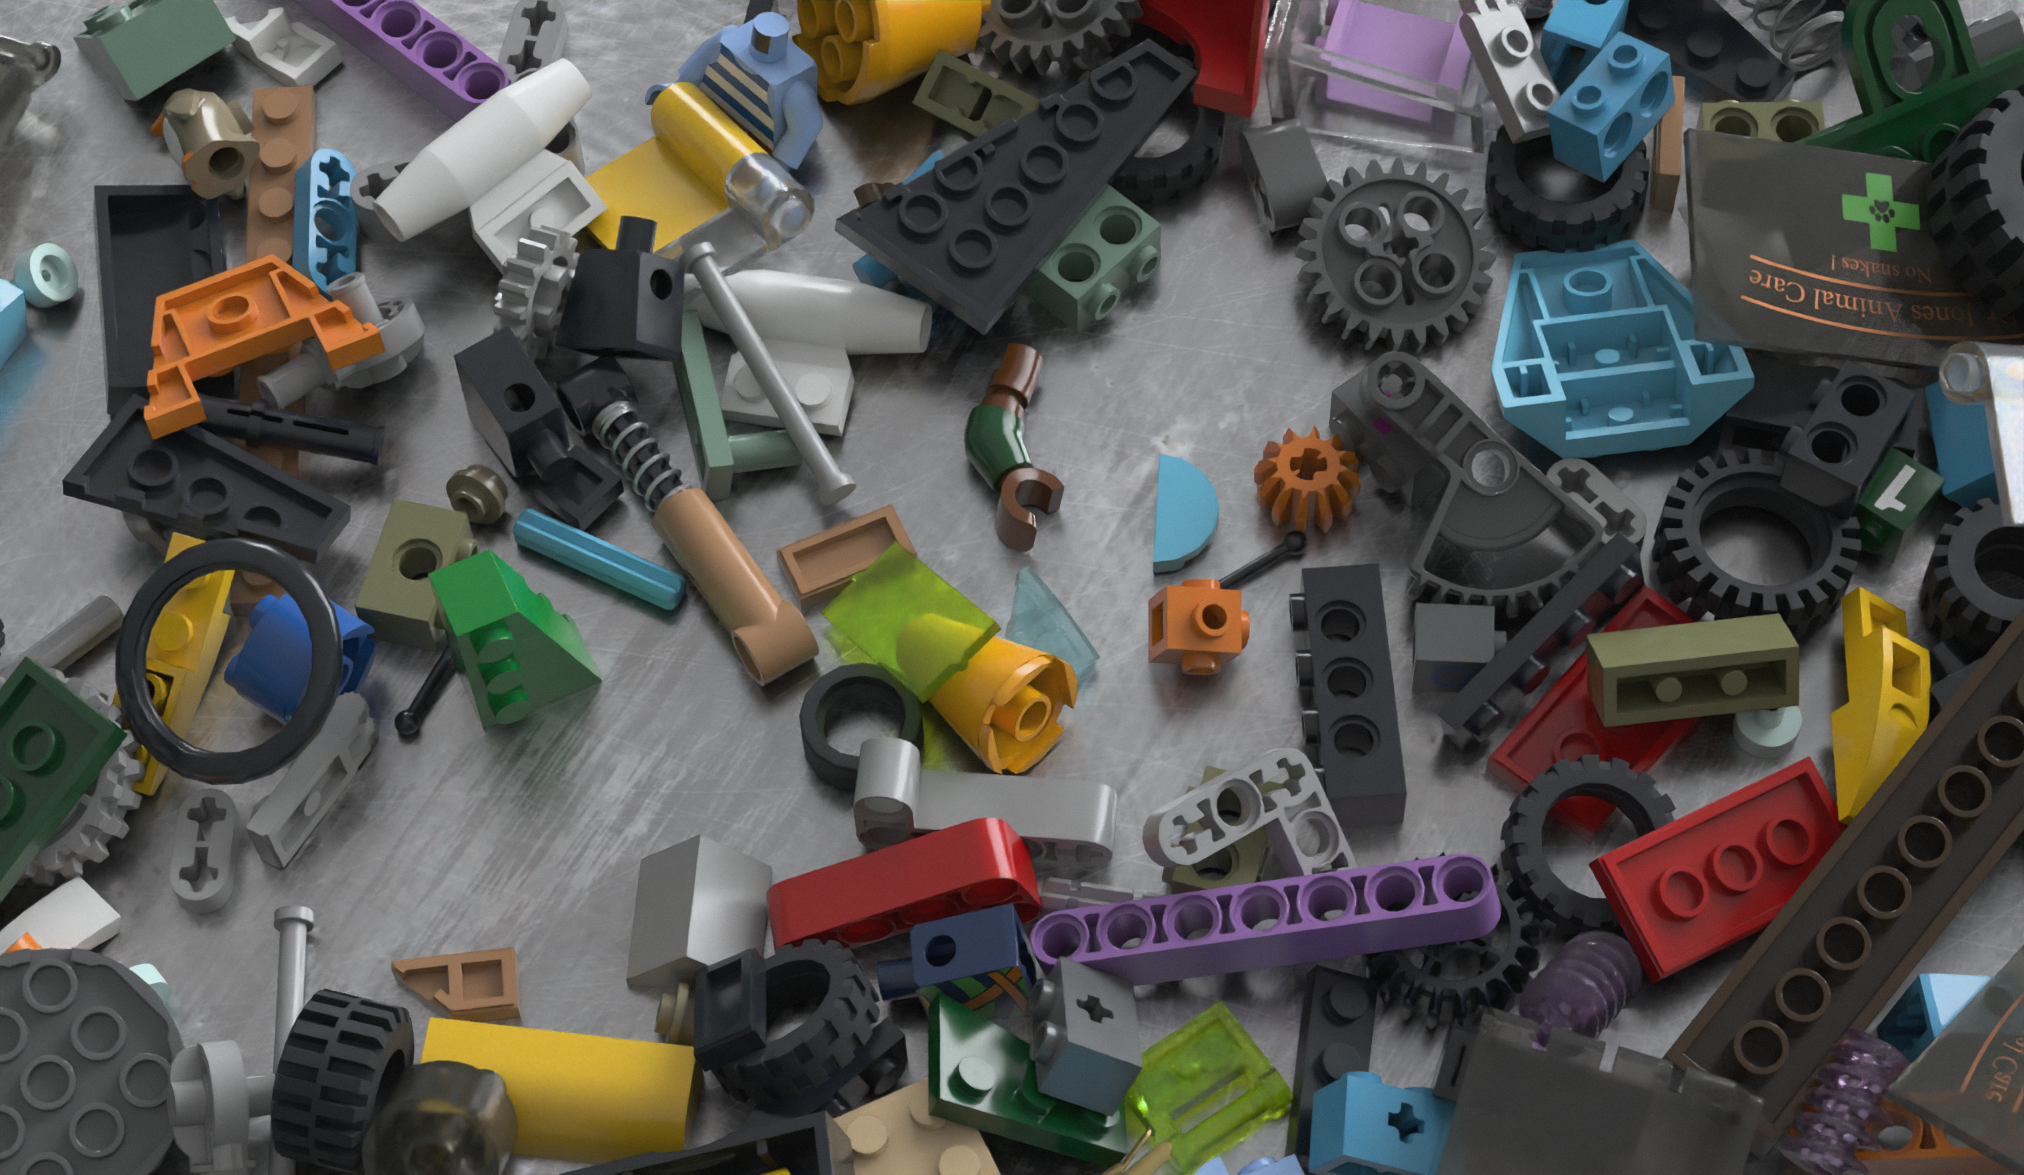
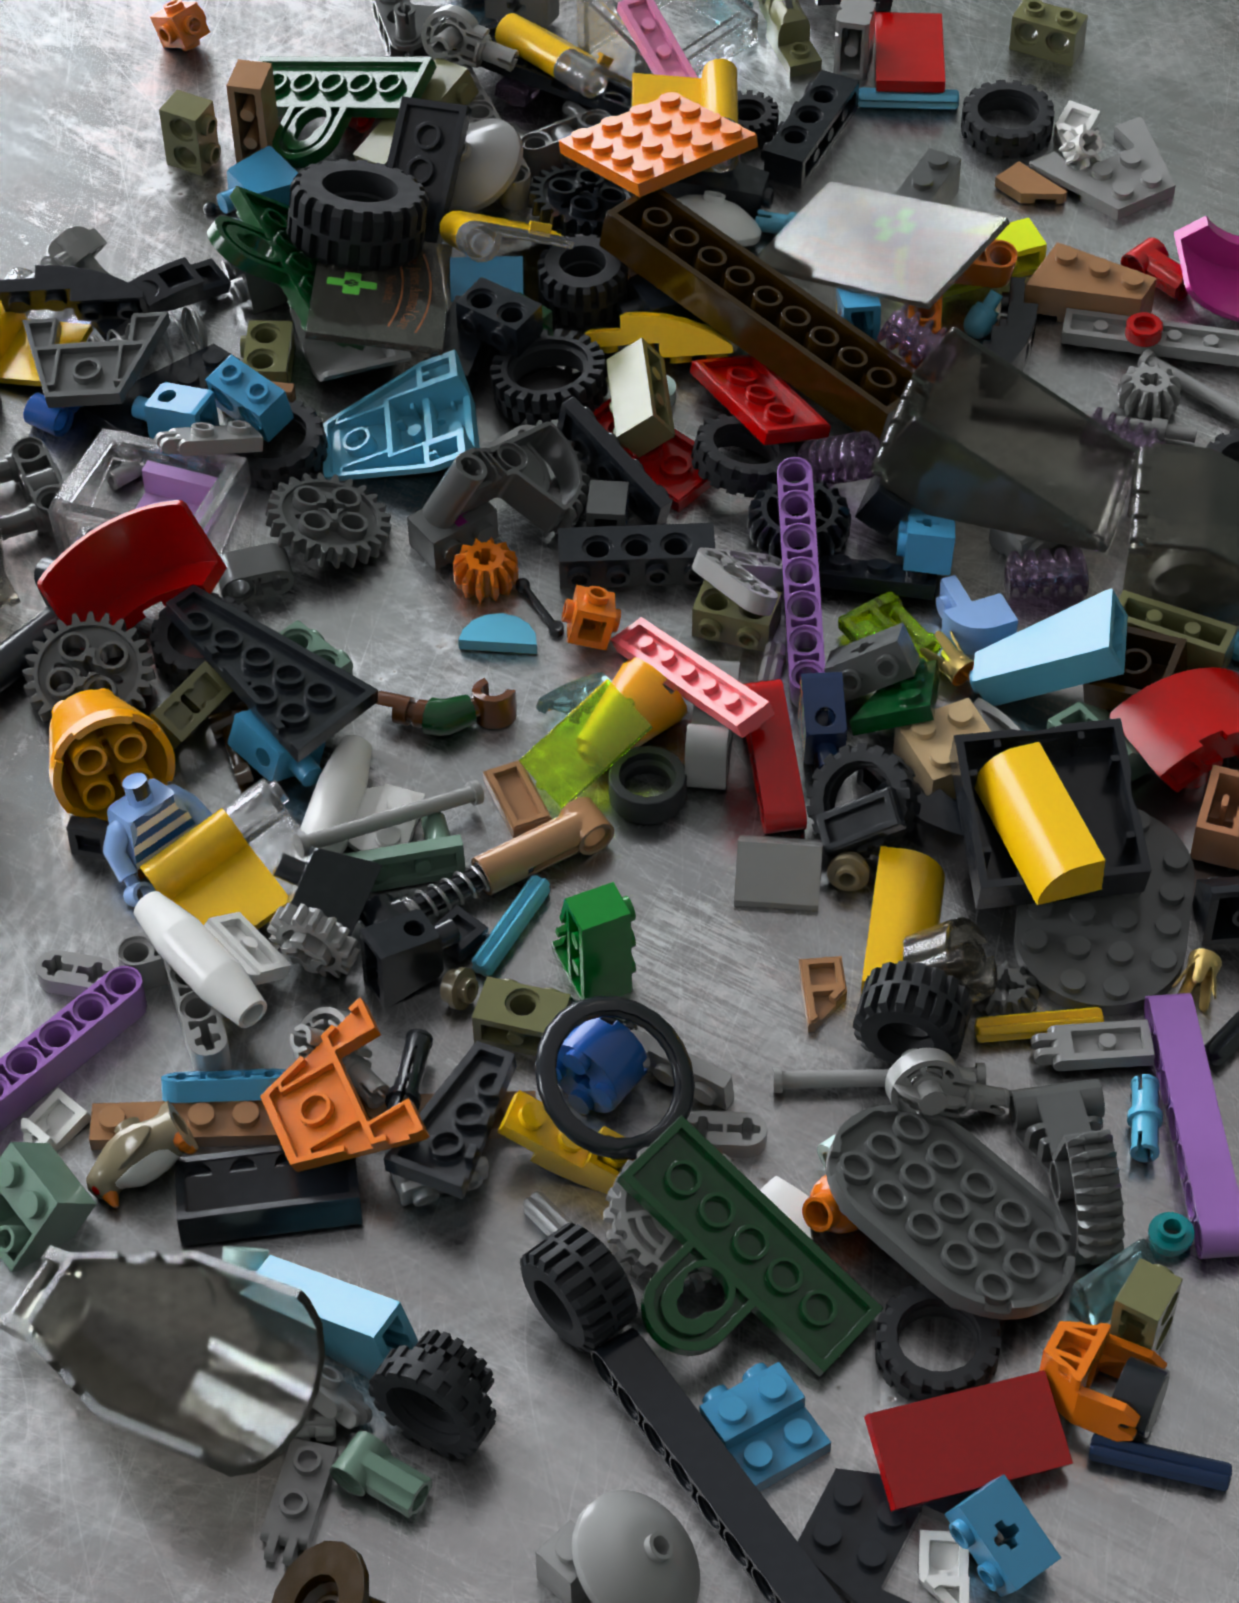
camera: 90 degrees left, 10 degrees down
none -> coral plate [610,617,775,738]

